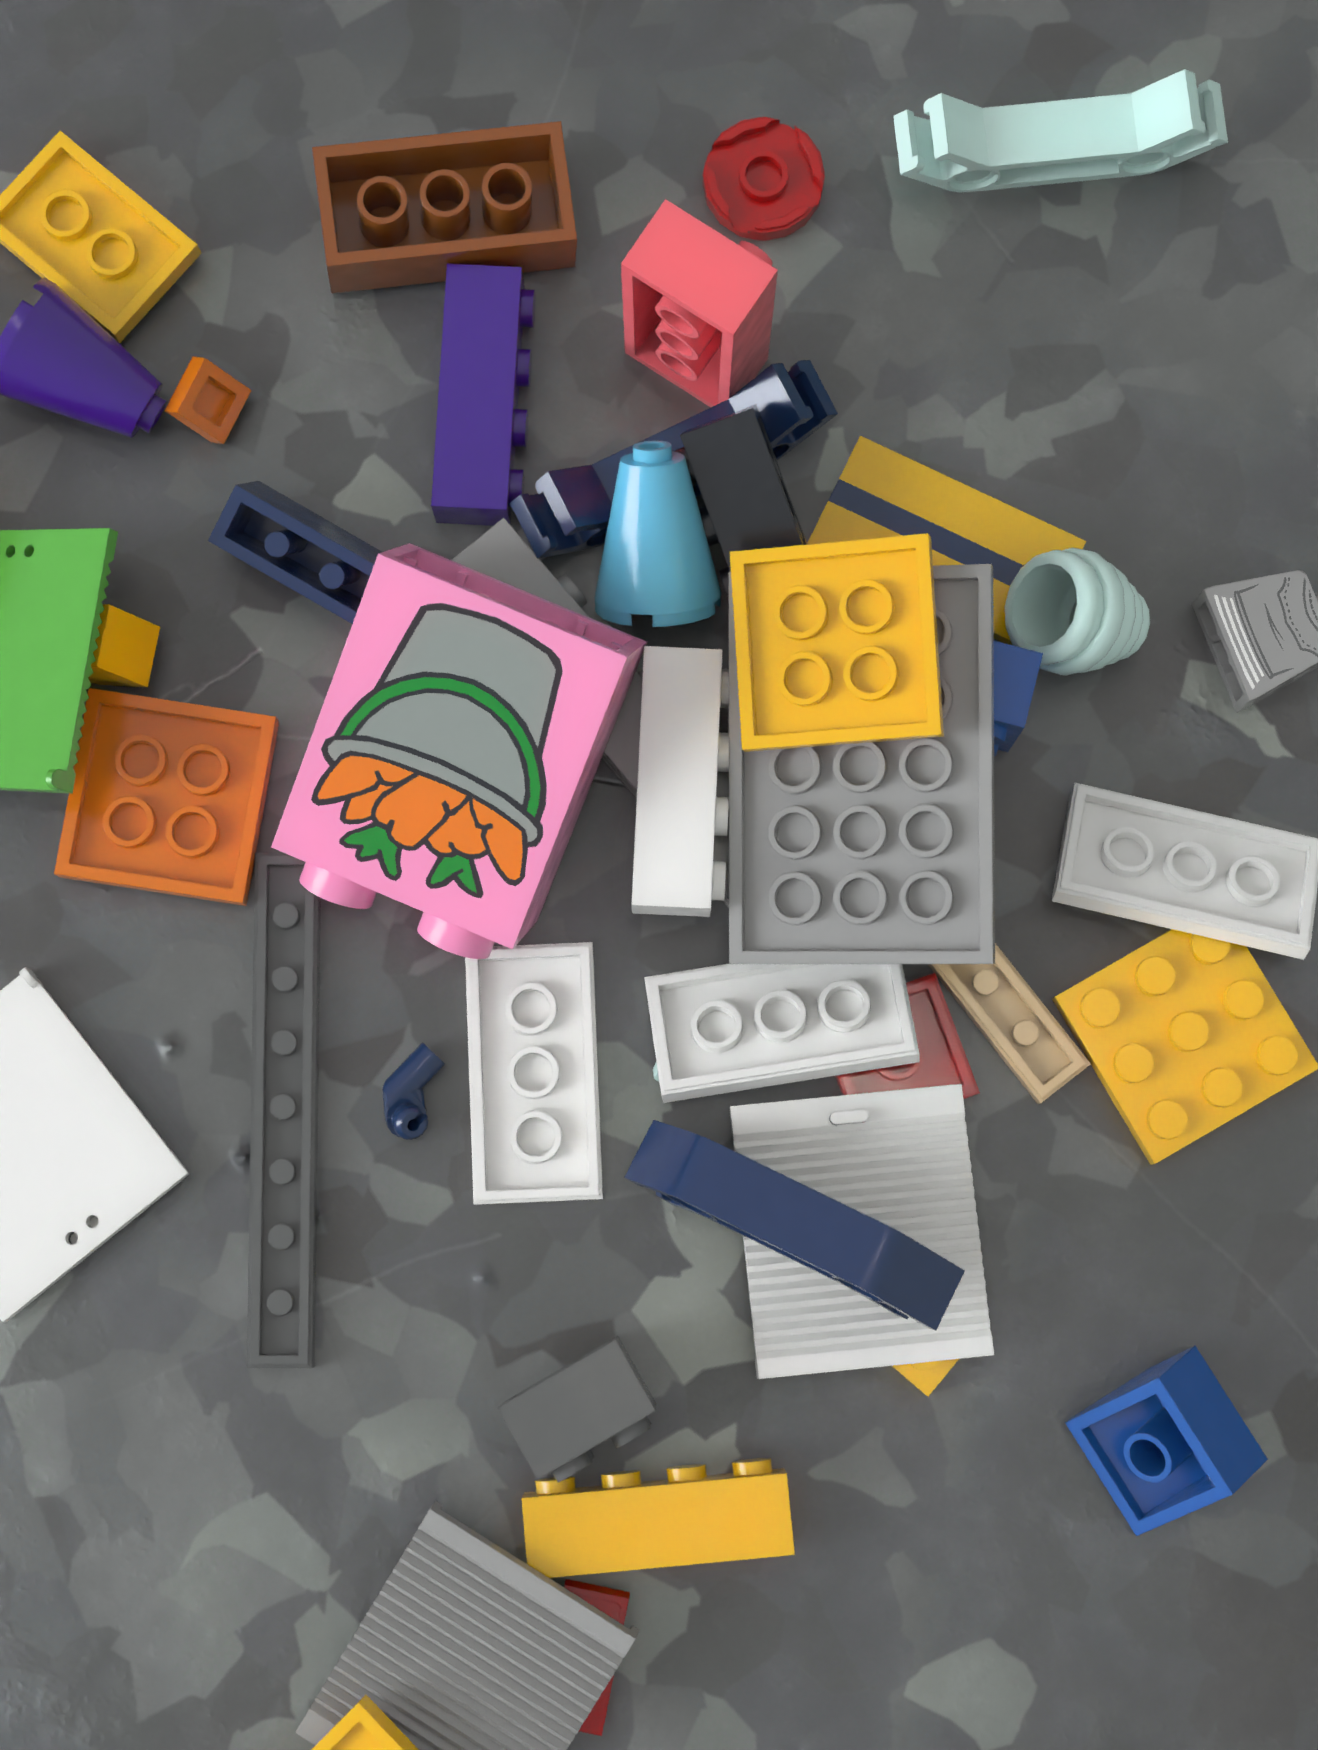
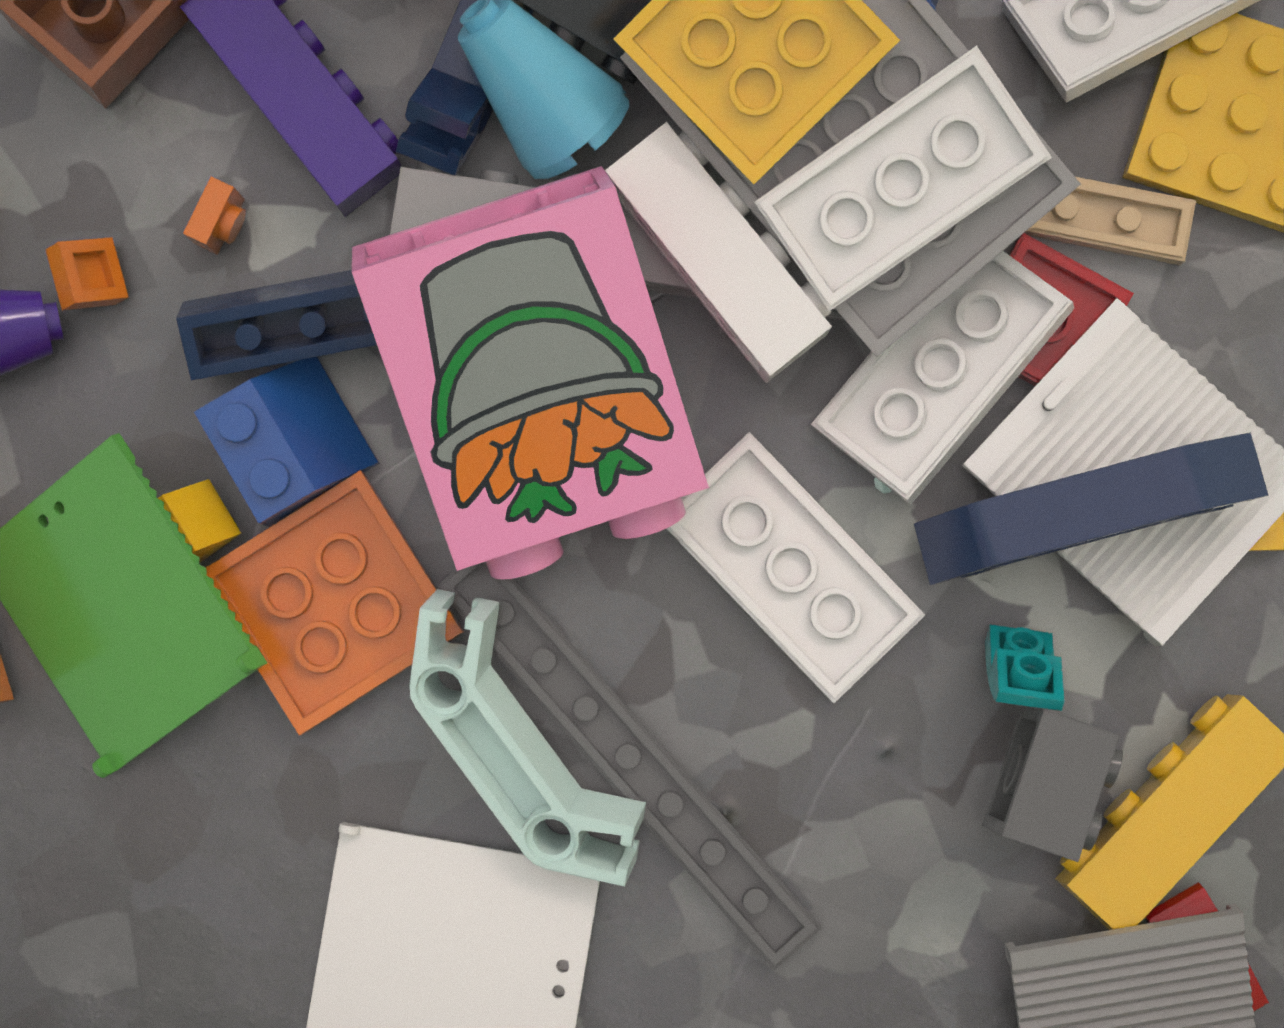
camera: 45 degrees left, 5 degrees up
dark blue arm [382,1042,445,1140] -> none
none -> orange plate [183,176,246,255]
none -> blue slope [194,357,380,527]
none -> light aqua piece [410,589,646,887]
none -> white tile [754,46,1052,311]
none -> teal slope [985,624,1065,711]

